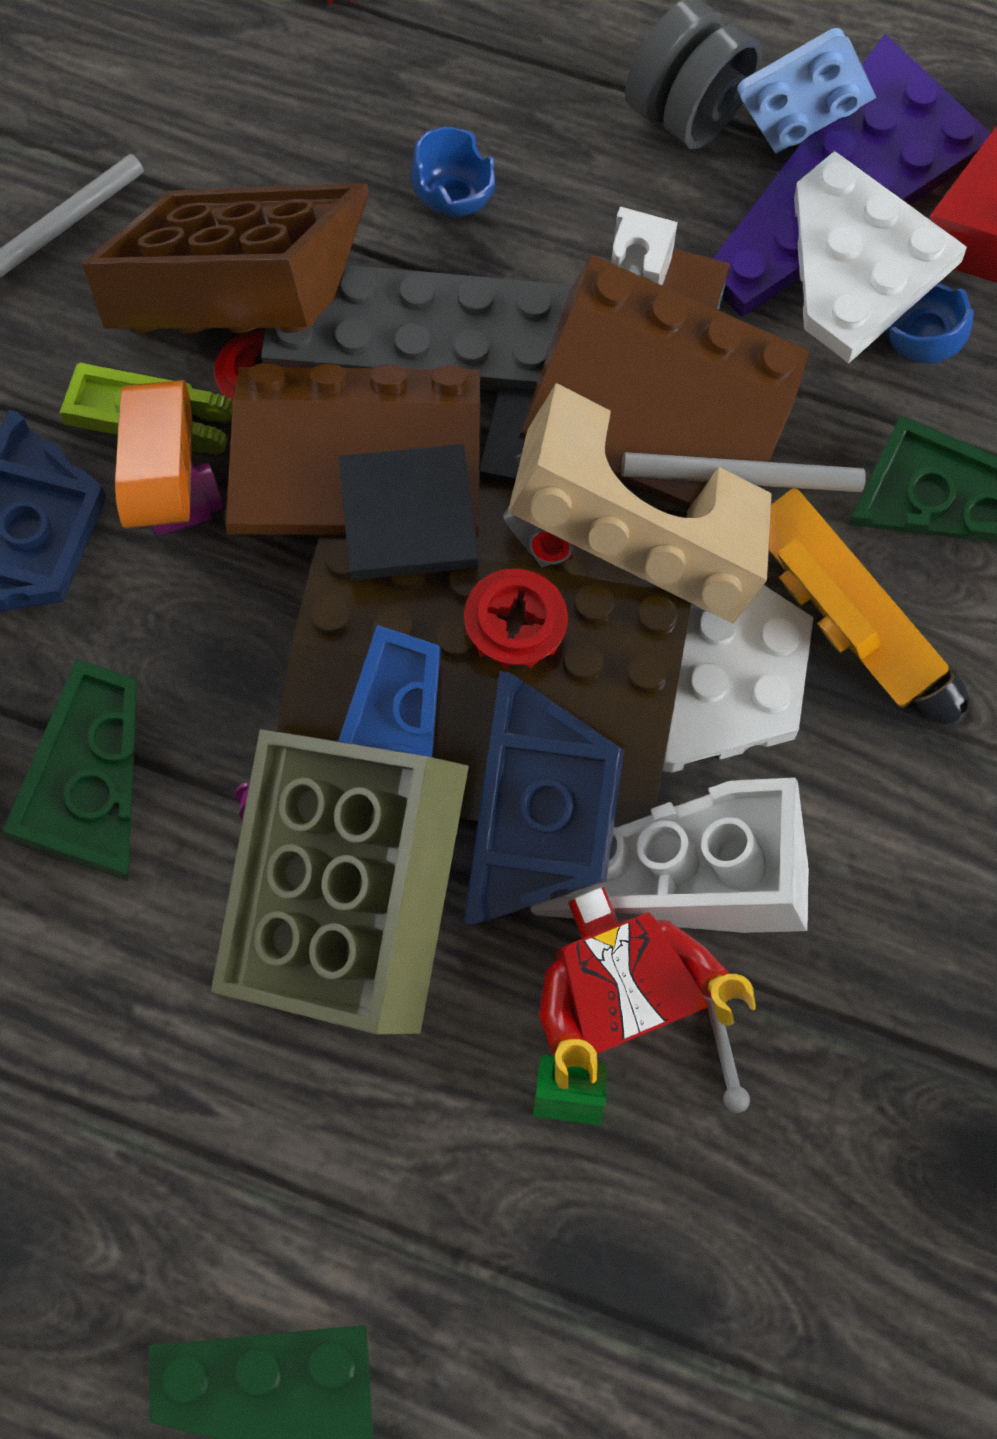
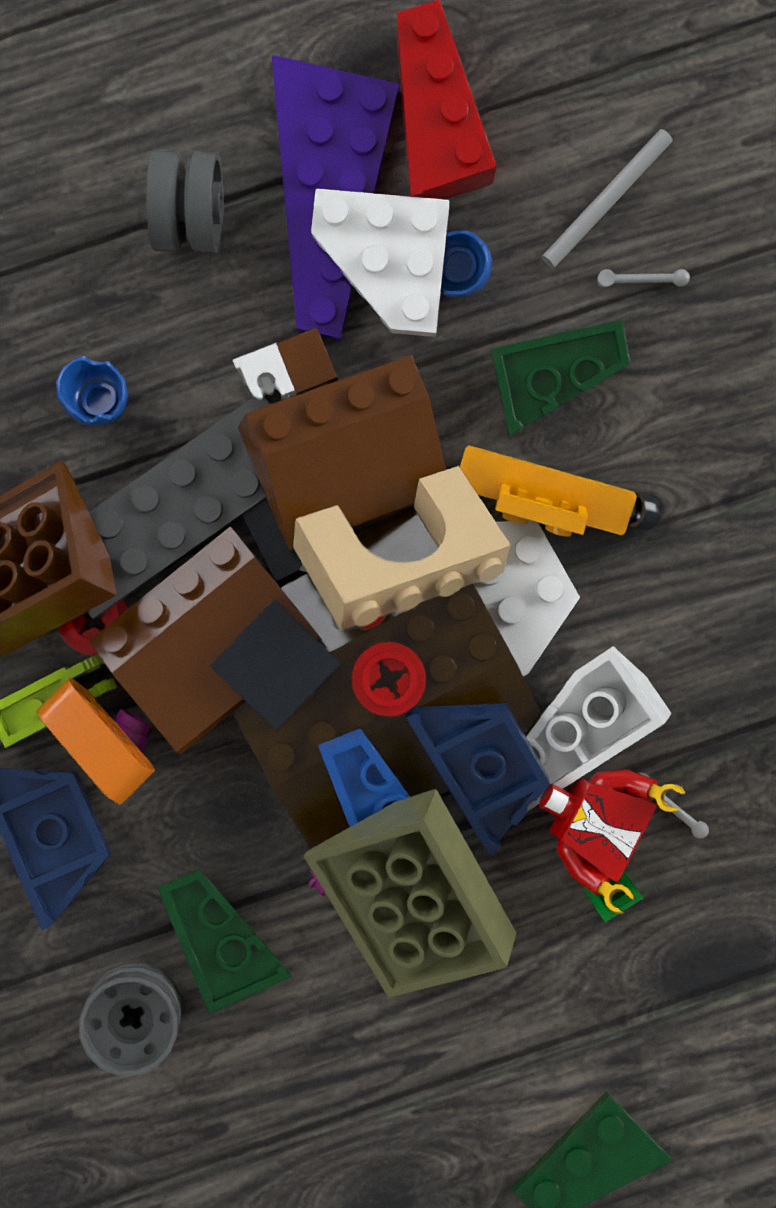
camera: 40 degrees left, 20 degrees up
light grey bar [621,452,865,492] -> none
light blue bracket [737,28,877,154] -> none

